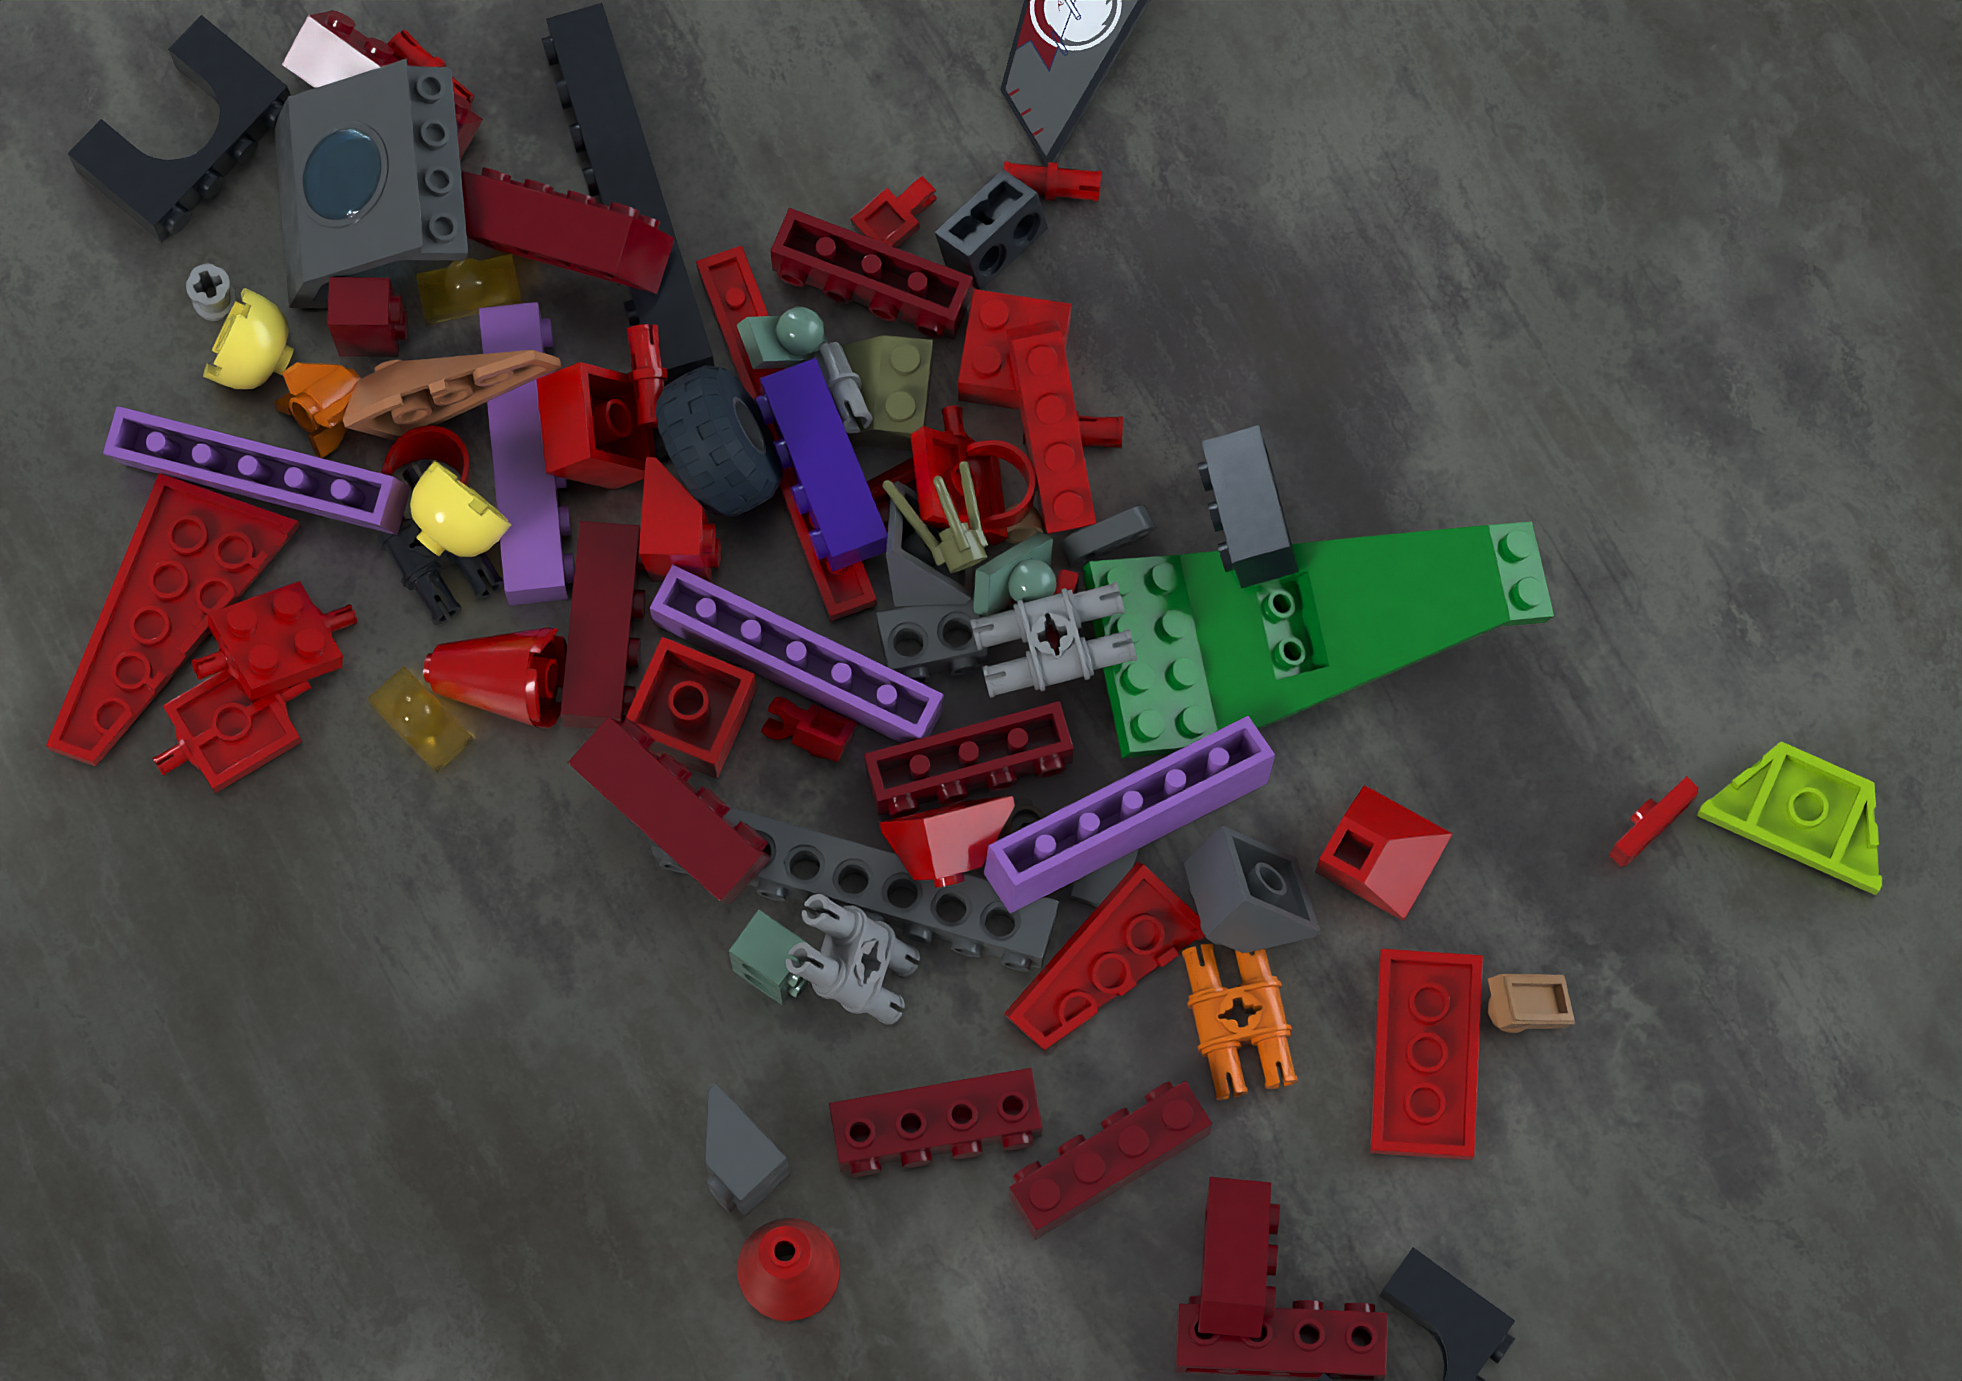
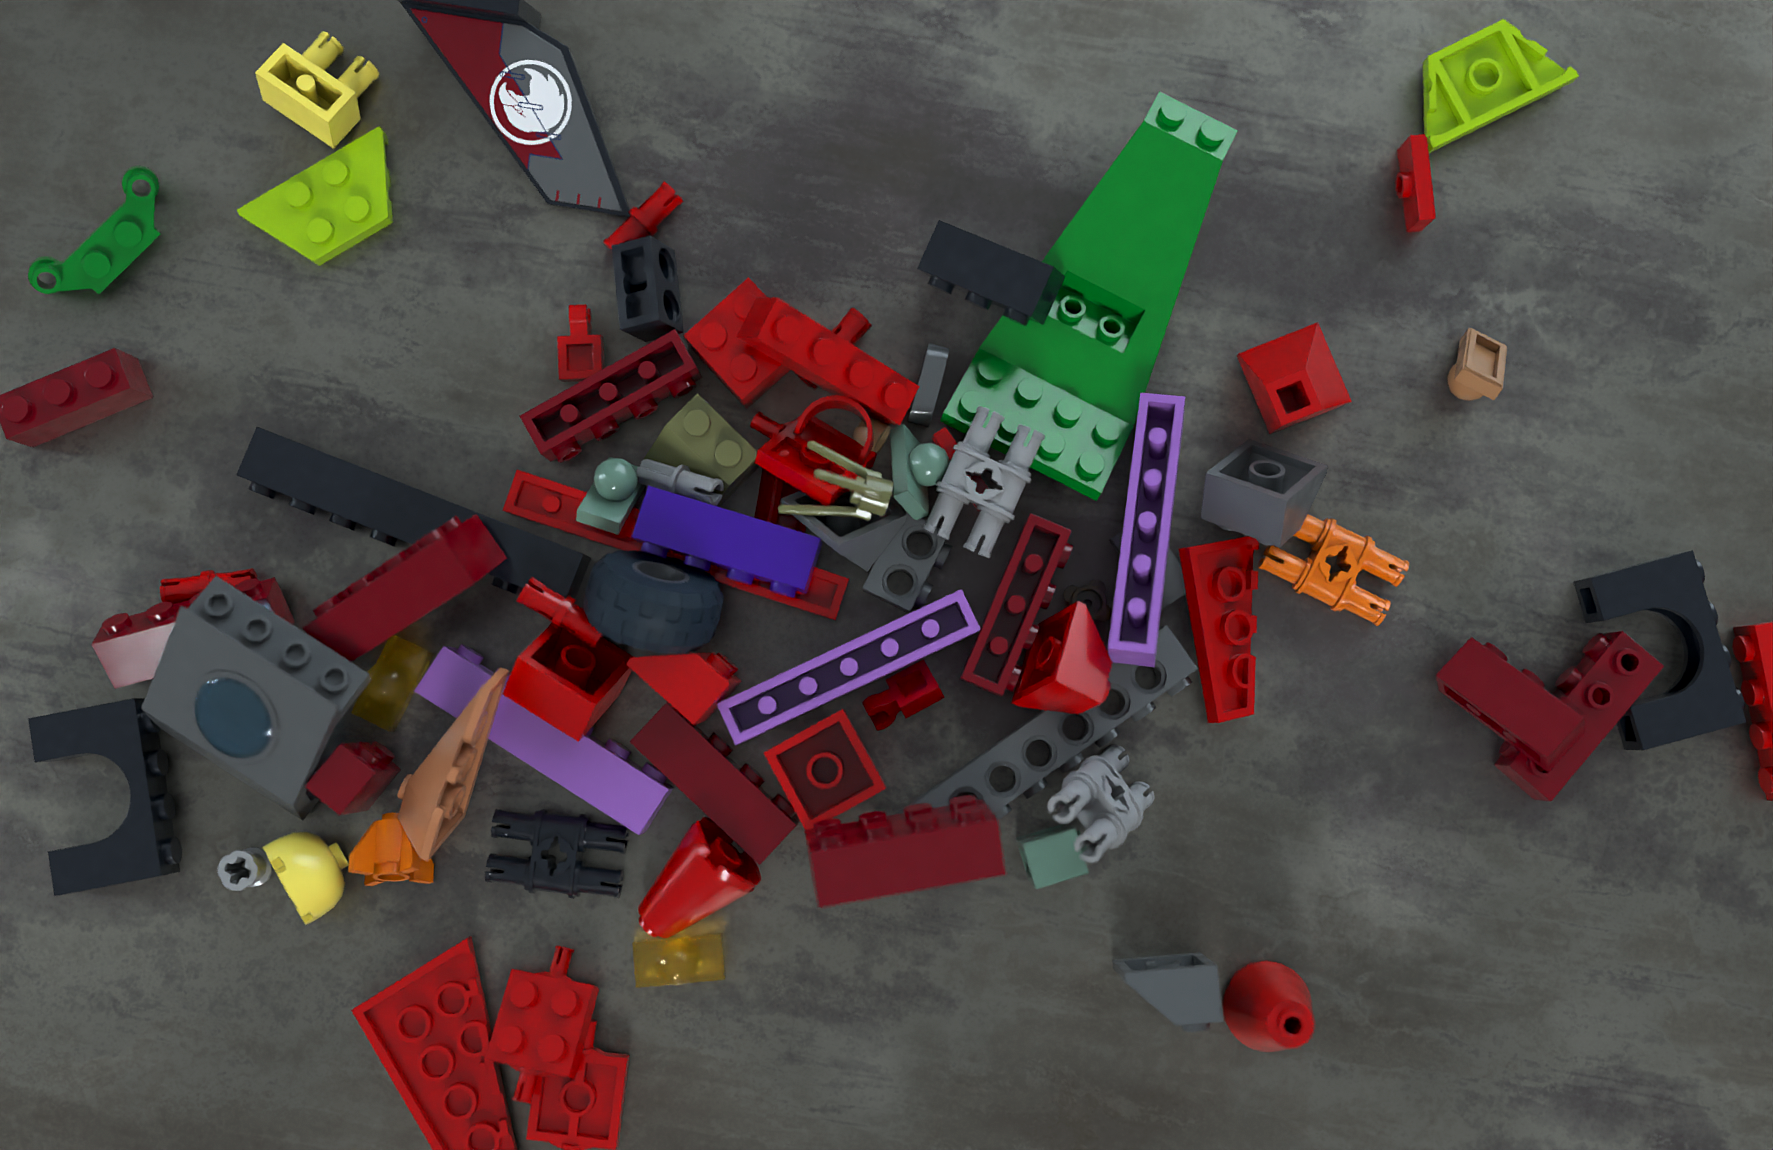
camera: 50 degrees left, 10 degrees up
medium lavender brick [103,406,411,535] -> none
red helmet [381,425,469,488] -> none
light yellow cylinder [410,460,511,557] -> none
dark red brick [829,1068,1043,1177] -> none
dark red brick [1009,1080,1213,1240] -> none
red plate [1370,949,1483,1160] -> none

